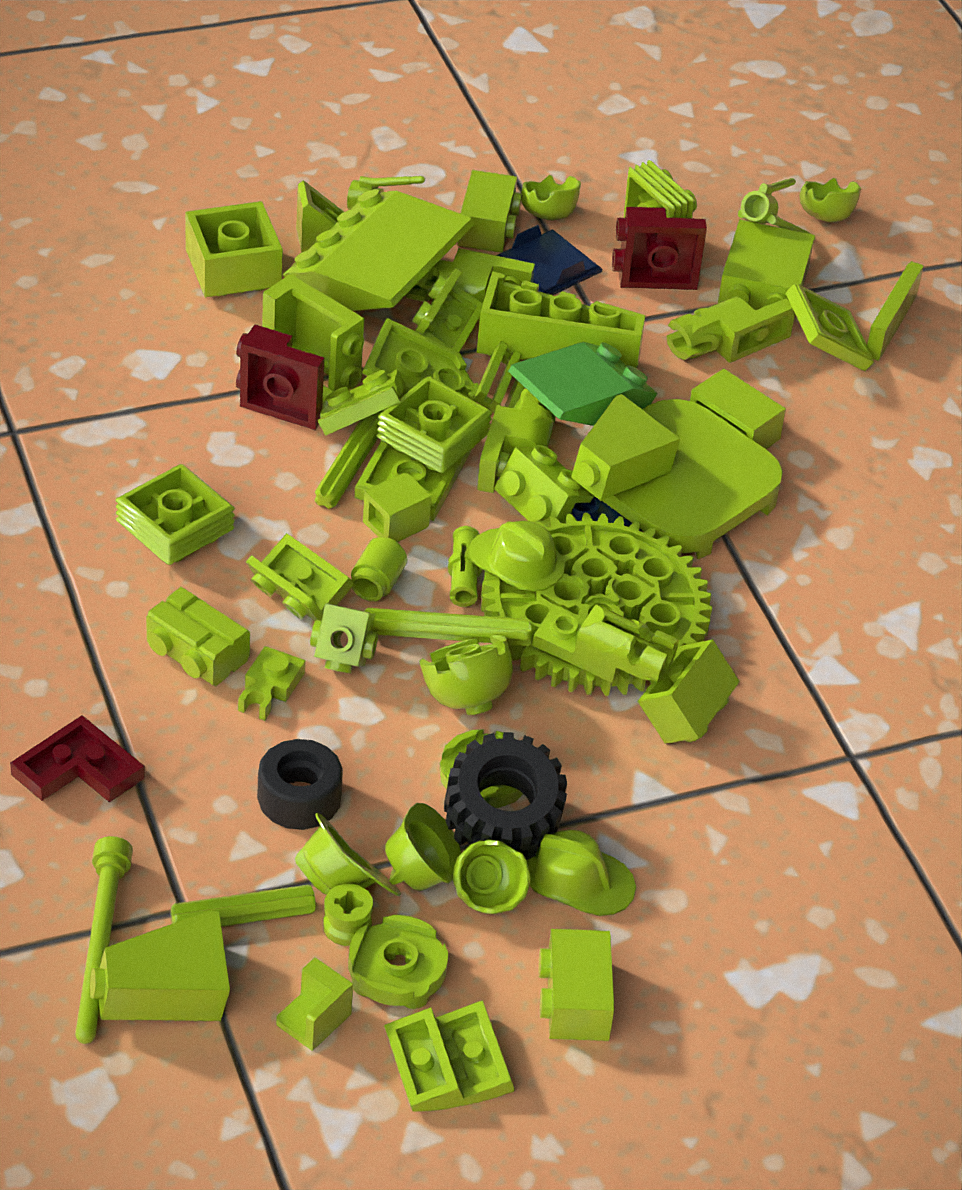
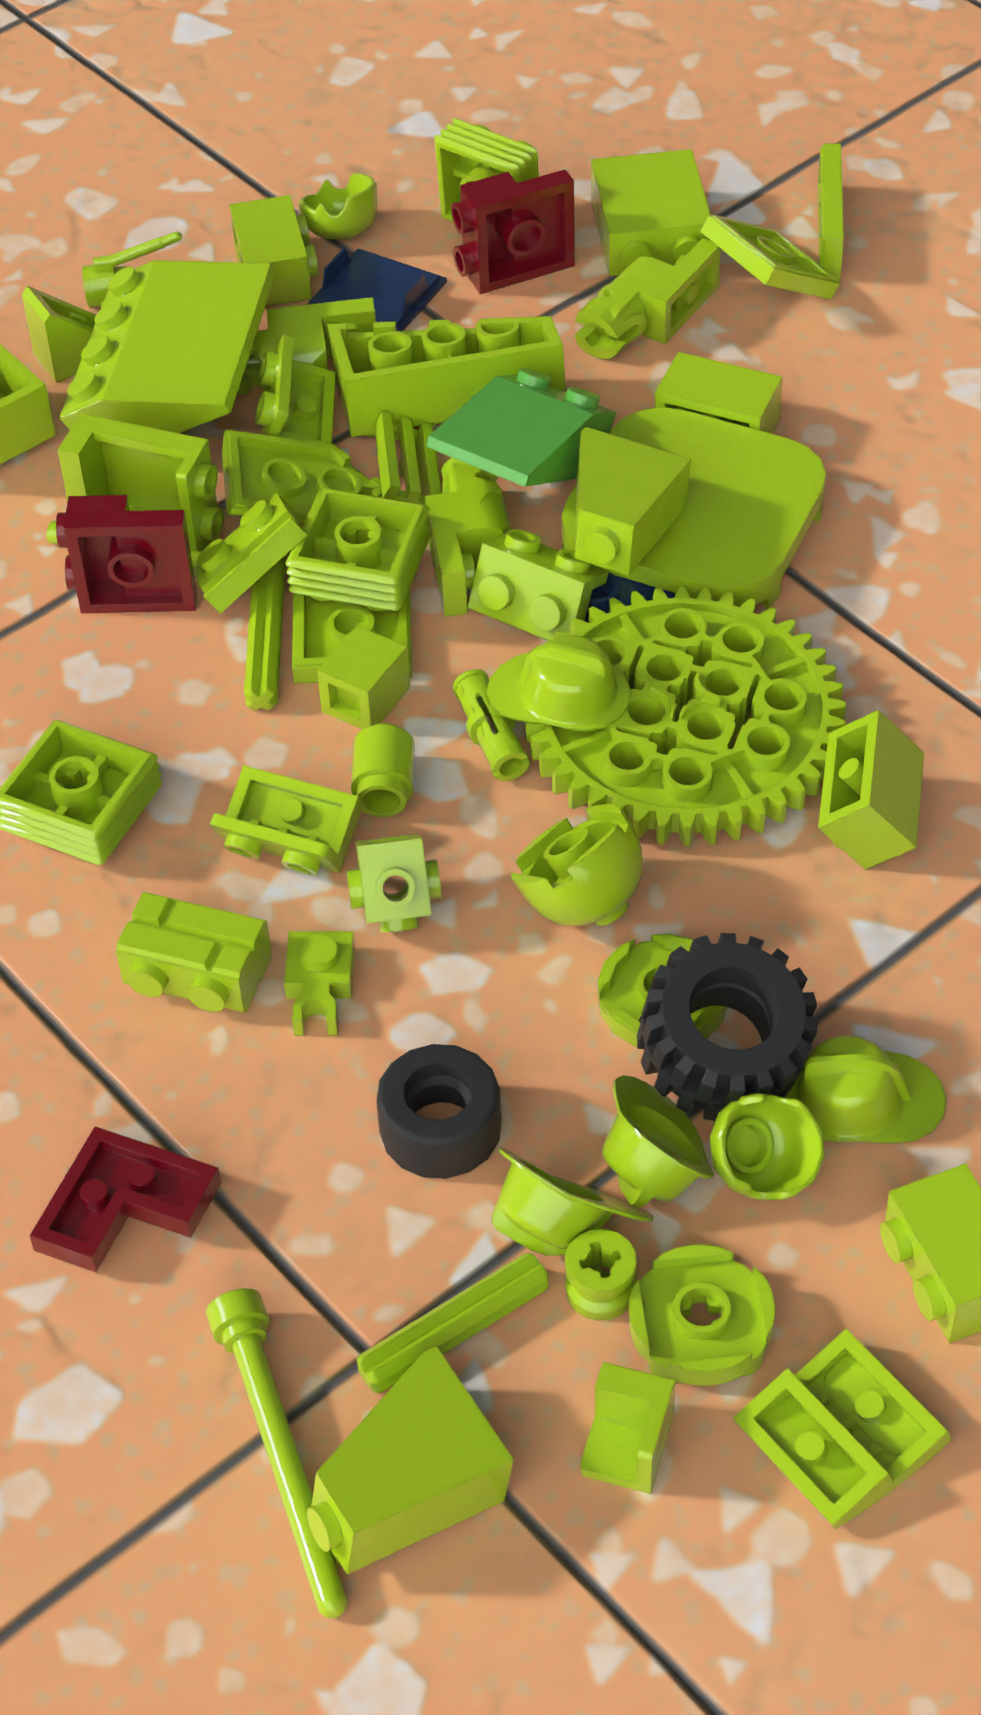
camera: 15 degrees left, 5 degrees up
lime axle [364,608,535,646] -> none
lime plate [532,604,679,683] -> none
lime plant [738,178,815,240] -> none
lime hair [799,178,862,222] -> none

